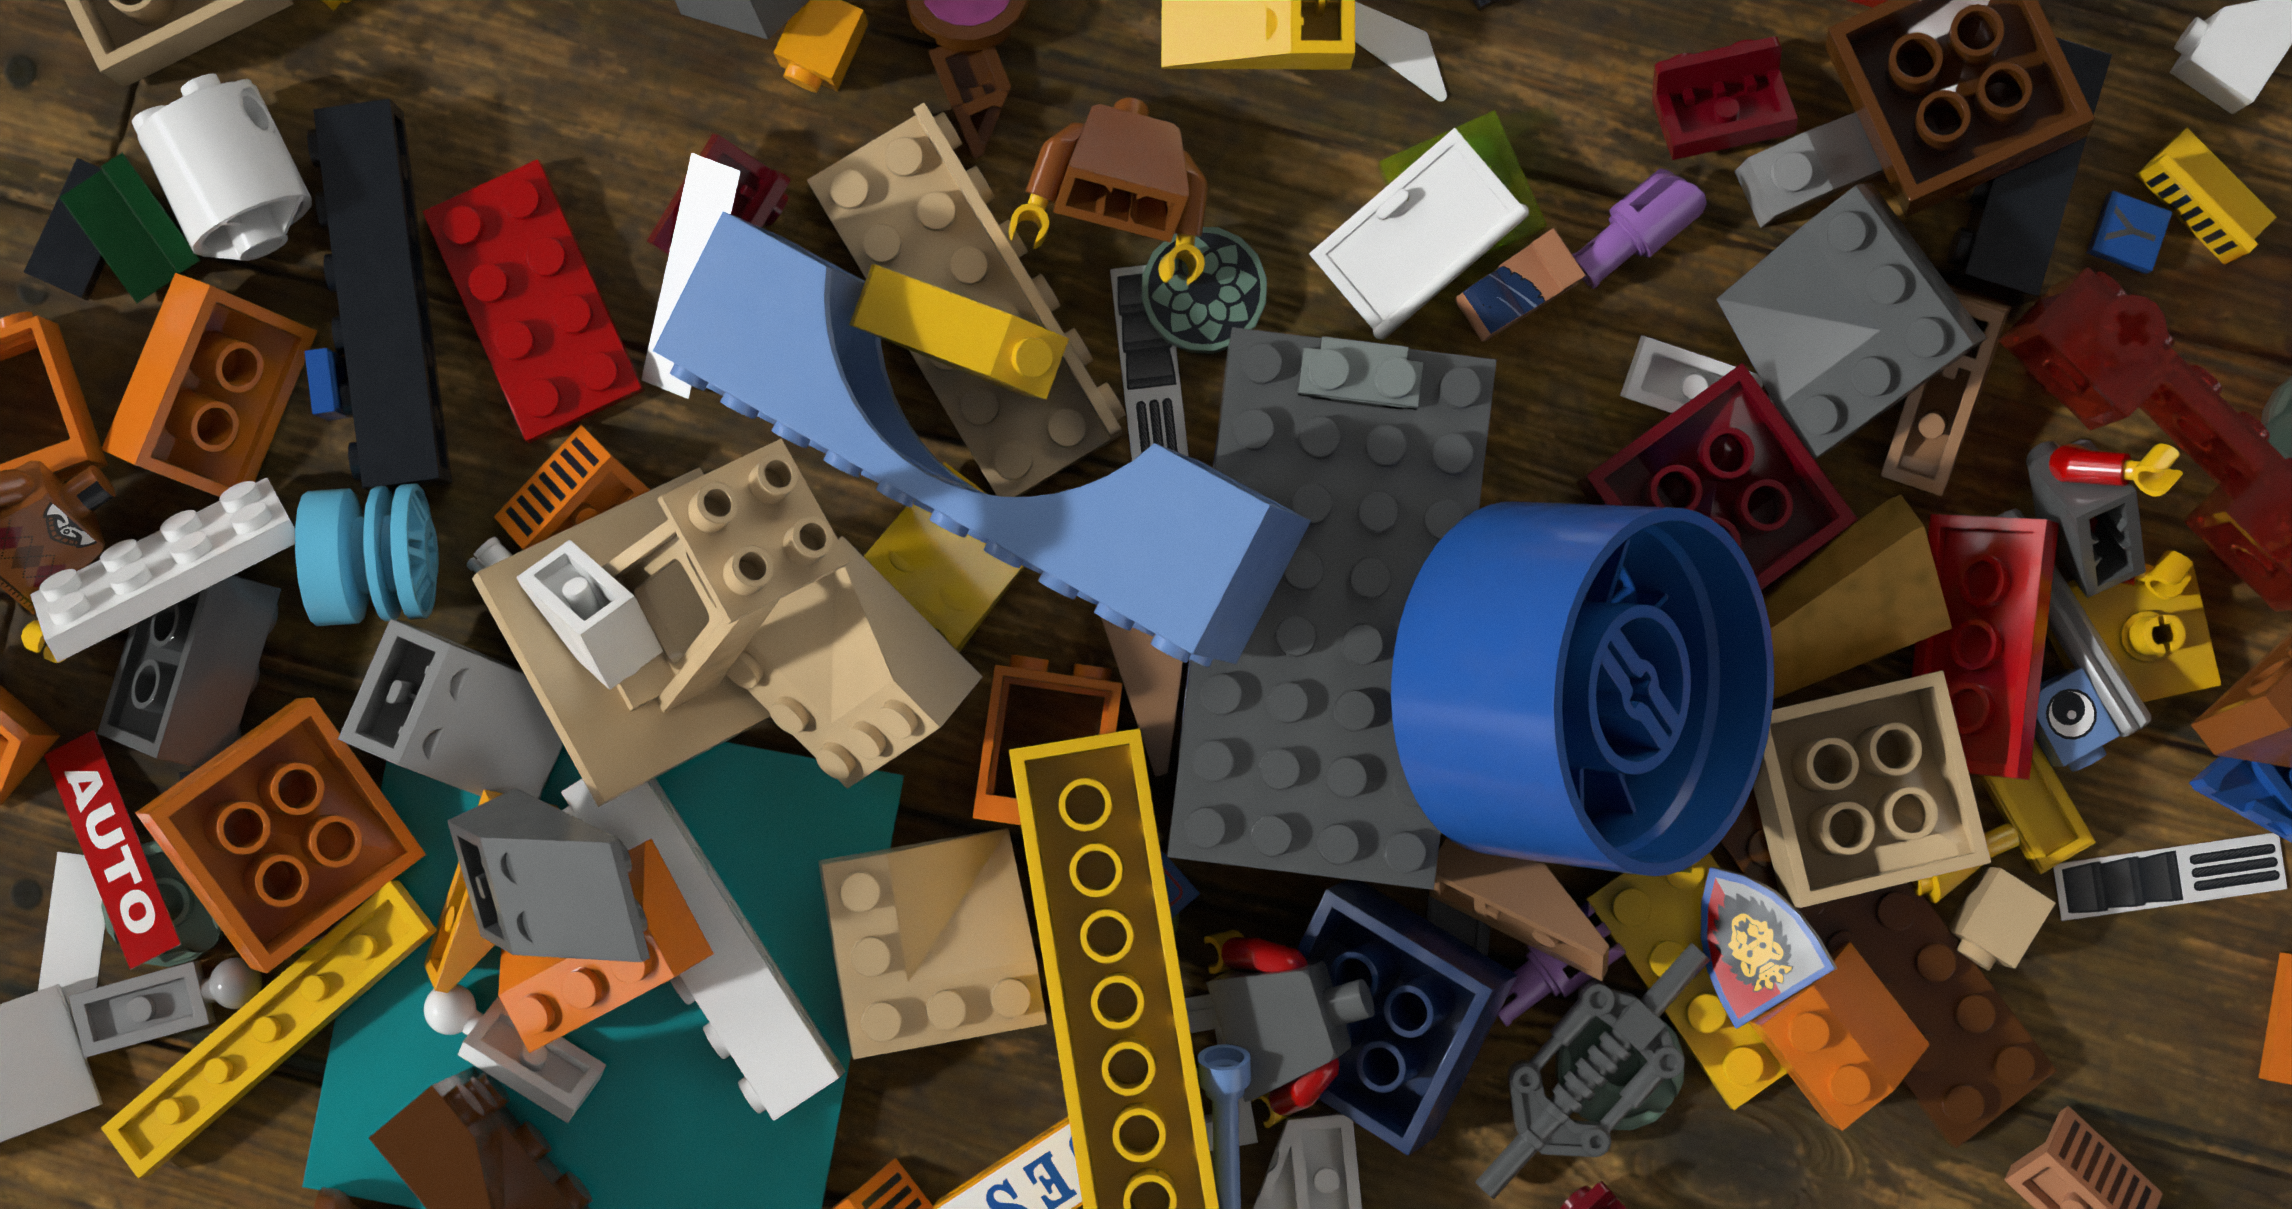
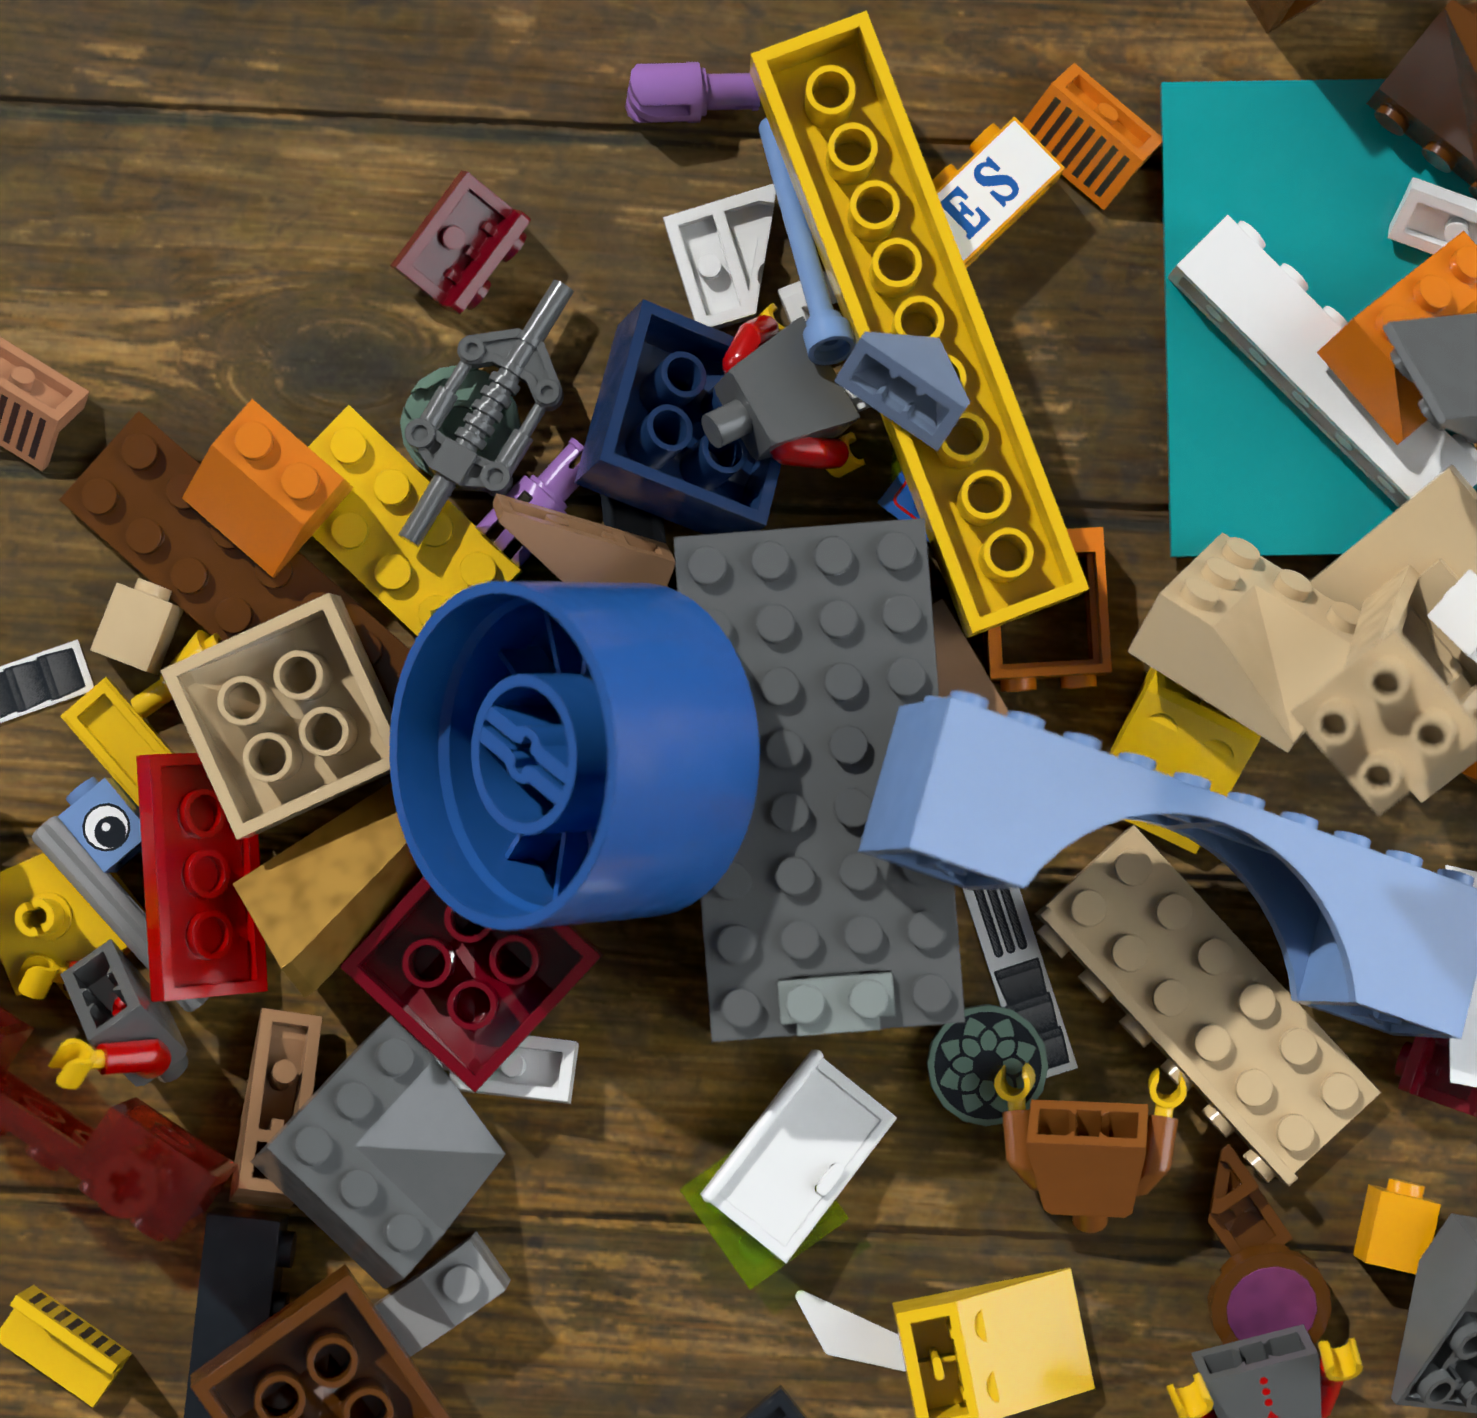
camera: 170 degrees right, 0 degrees up
tan slope [818,828,1047,1059] -> none
yellow slope [849,264,1069,399] -> none
leg [1454,228,1586,342] -> none
medium lavender arm [1572,168,1707,289] -> none
dark red bracket [1652,36,1798,160] -> none
shield [1701,867,1837,1029] -> none
blue tile [2086,191,2172,274] -> none
none -> sand blue slope [834,332,970,451]

